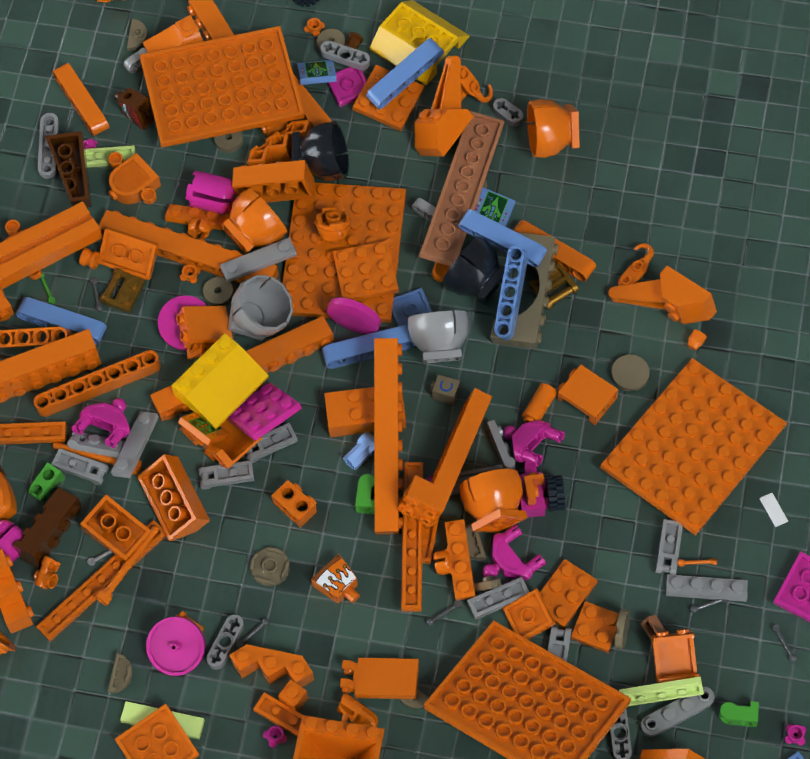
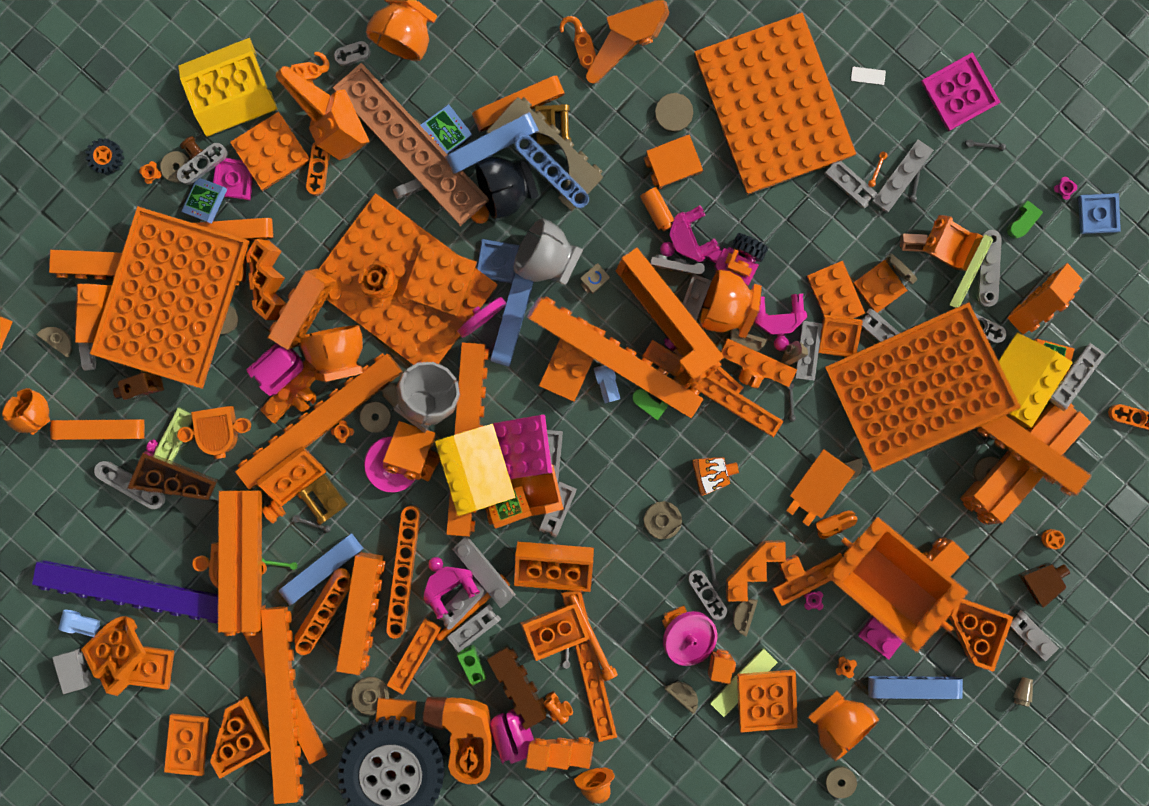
camera: 65 degrees left, 25 degrees up
light grey plate [220,237,297,283] -> none
orange brick [271,480,317,528] -> none
black plate [292,121,349,181] -> none
medium blue beam [366,38,444,109] -> none
orange hose [687,329,707,350] -> none
none -> orange piece [2,388,50,435]
none -> orange beam [306,142,330,196]
none -> orange brick [708,649,736,684]
none -> dark tan plate [733,599,758,637]

